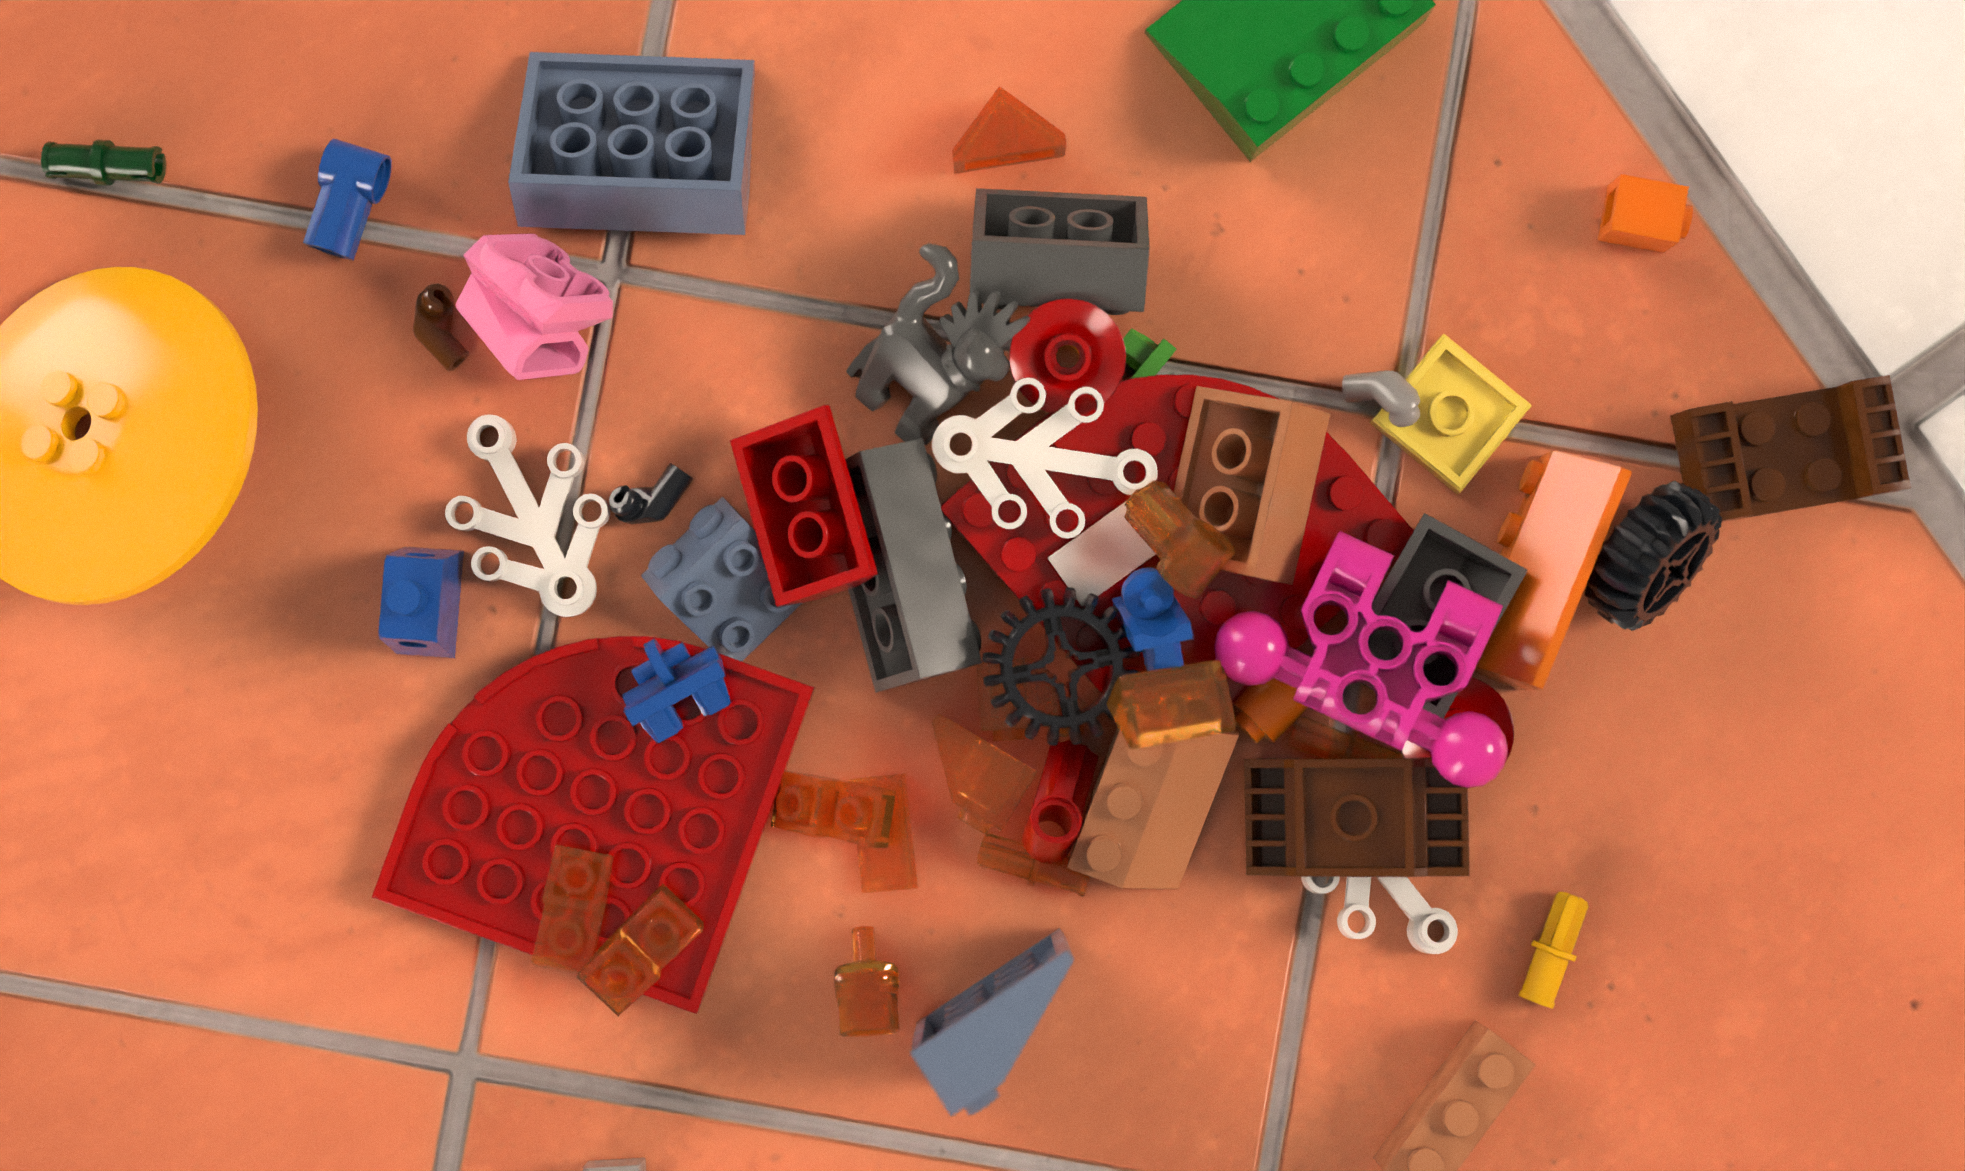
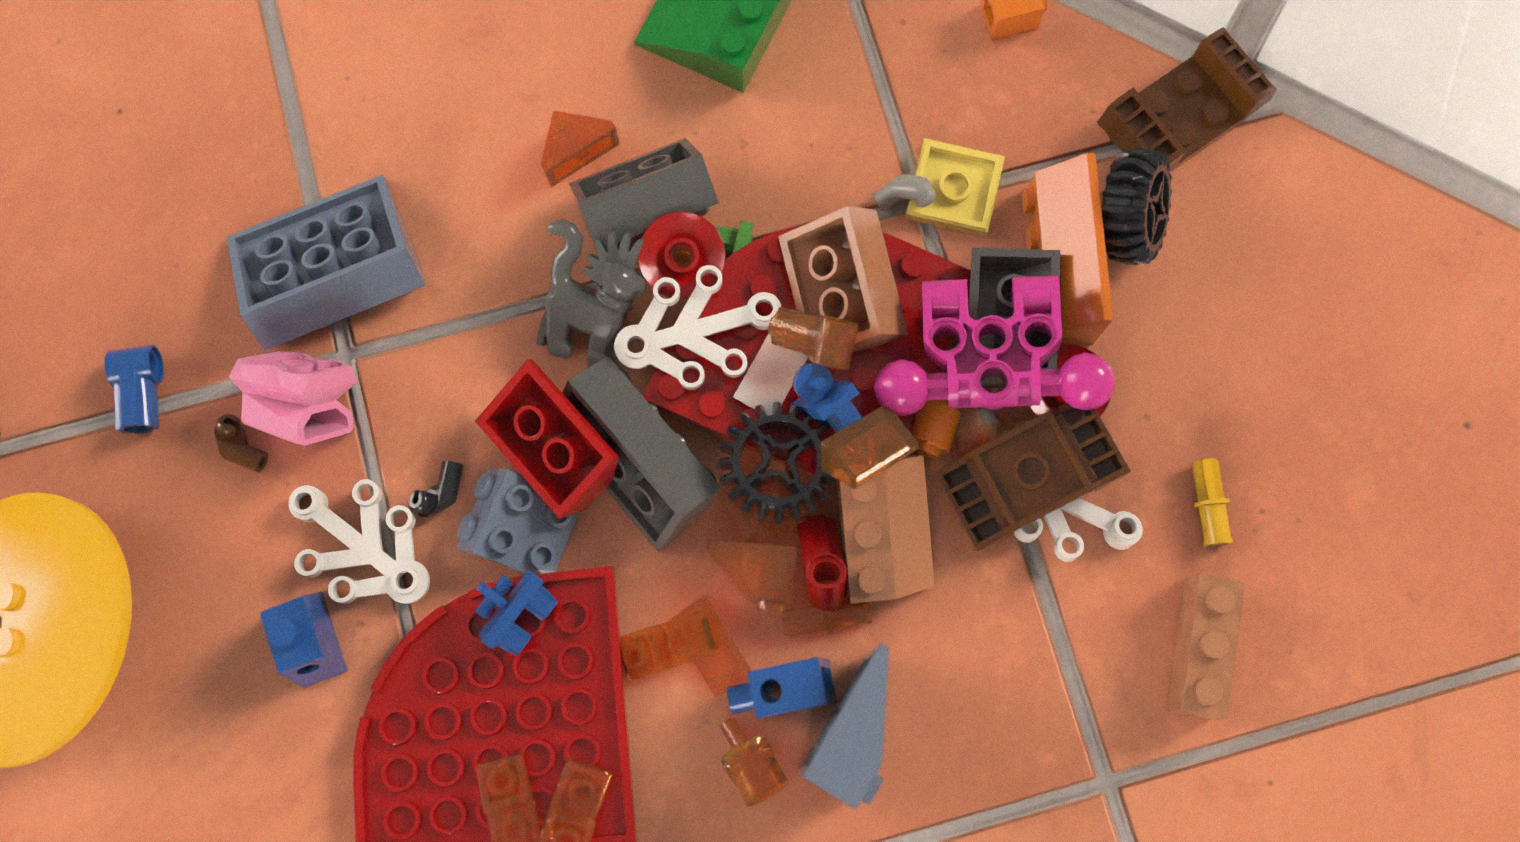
camera: 25 degrees left, 10 degrees down
none -> blue torso [727,657,838,718]

